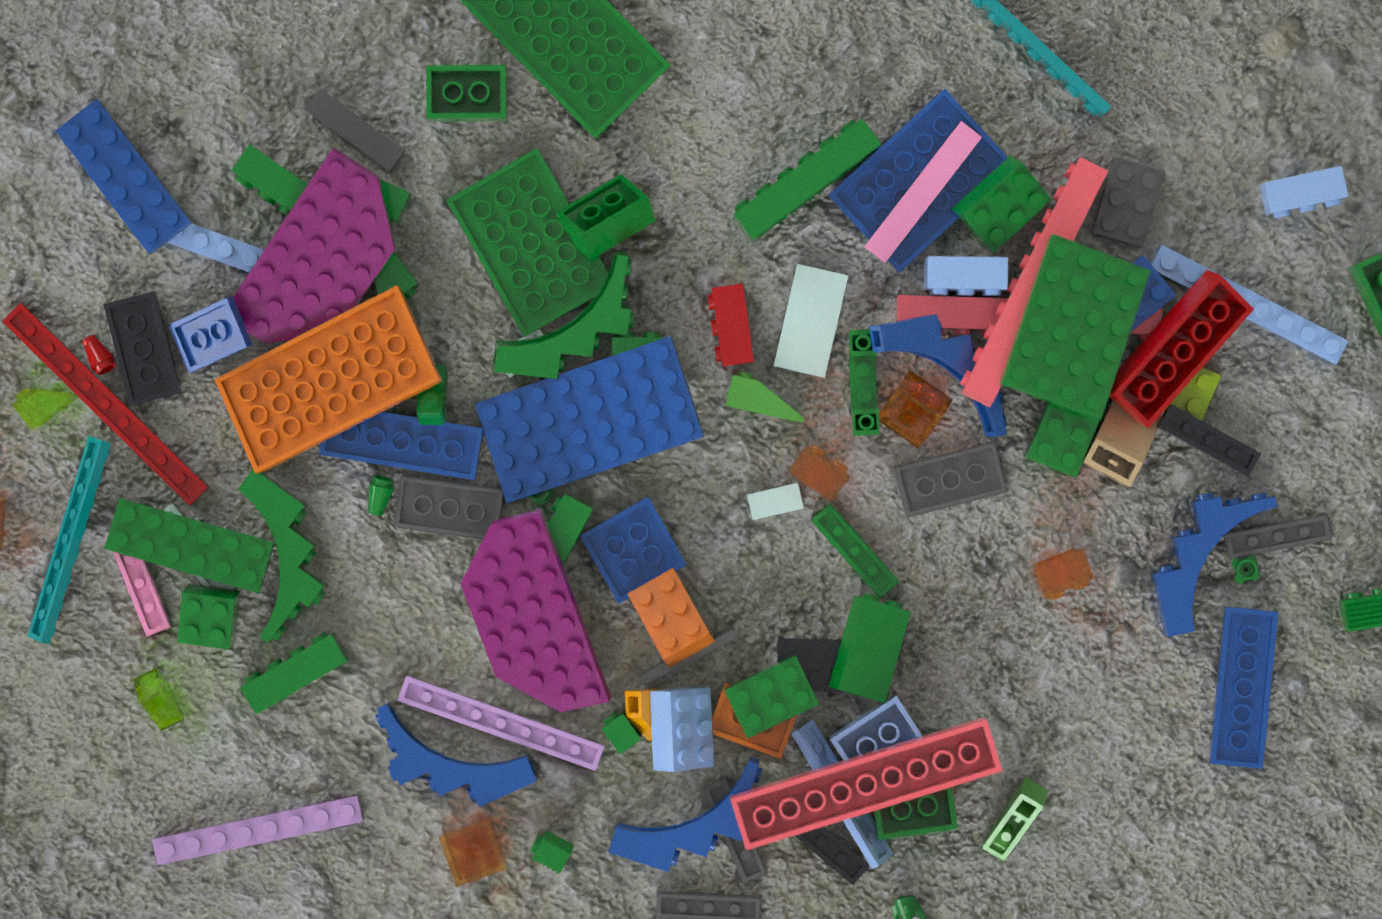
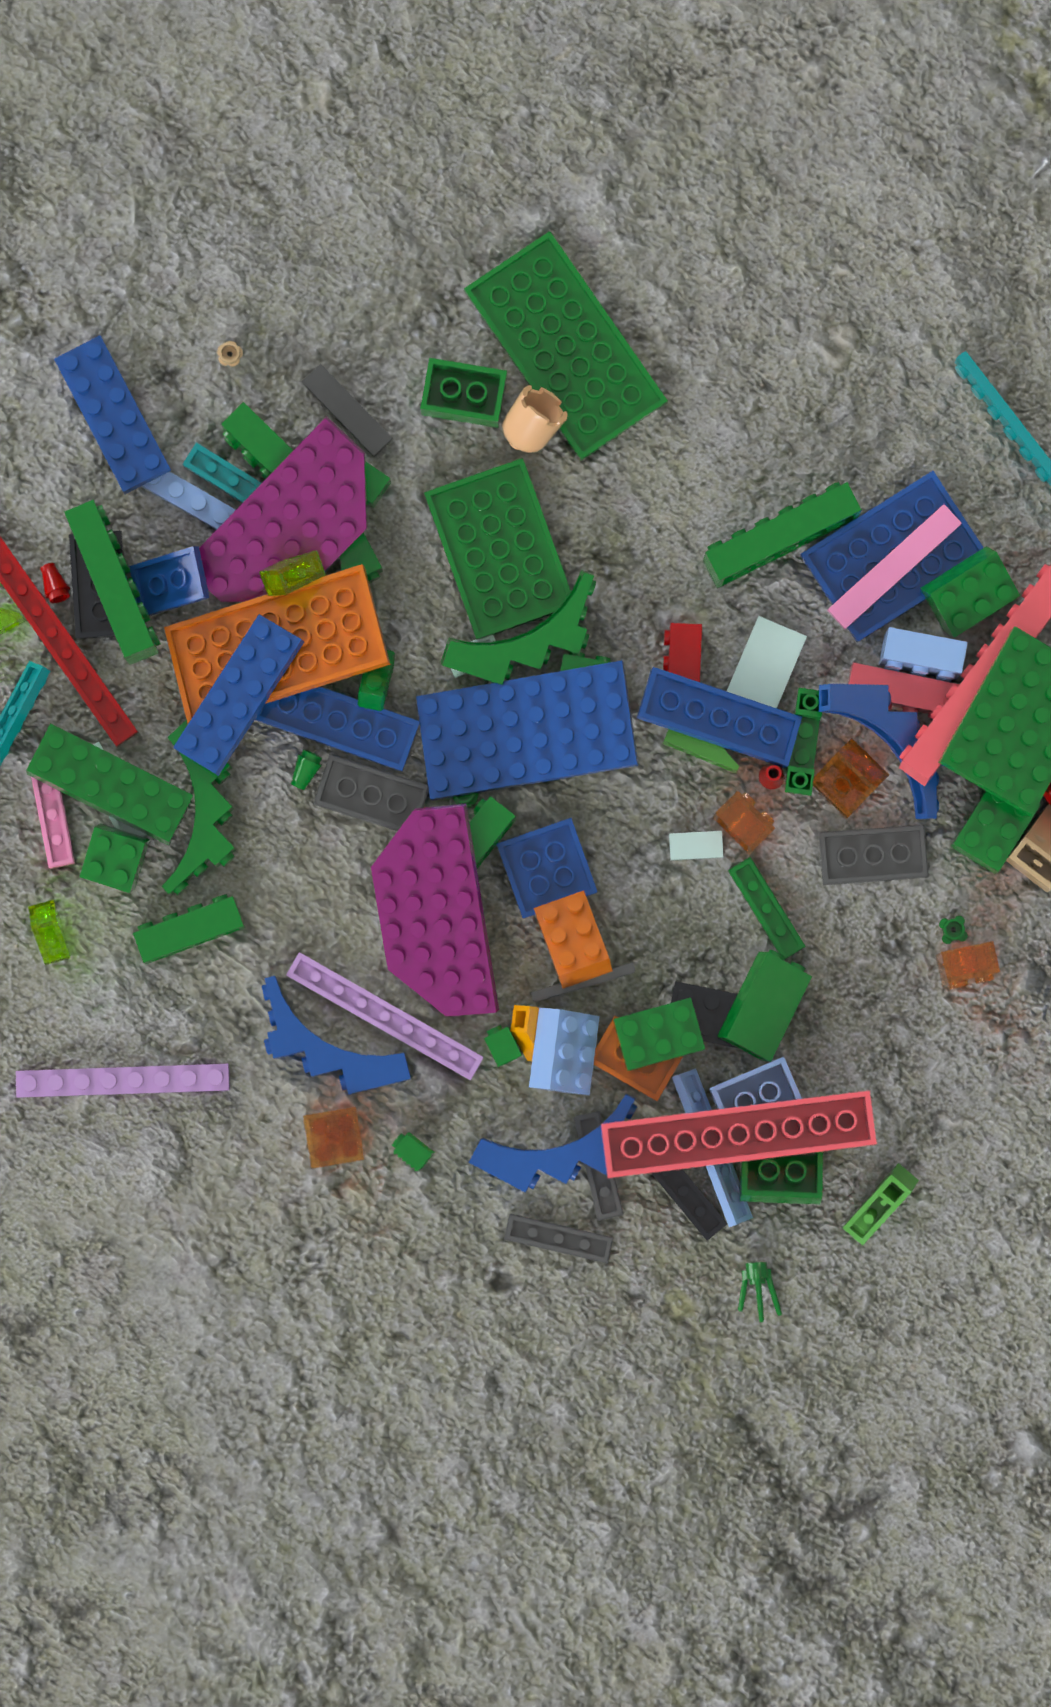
camera: 10 degrees right, 5 degrees down
green slope [556,174,655,260] -> none
none -> green brick [64,499,161,665]
none -> blue plate [173,614,304,776]
none -> teal plate [182,442,261,503]
none -> tan plate [217,341,243,367]
none -> clear neon green slope [259,550,326,596]
none -> light nougat cylinder [502,385,568,453]
none -> blue plate [637,667,802,768]
none -> red cone [759,763,785,790]
none -> green plate [939,916,968,944]

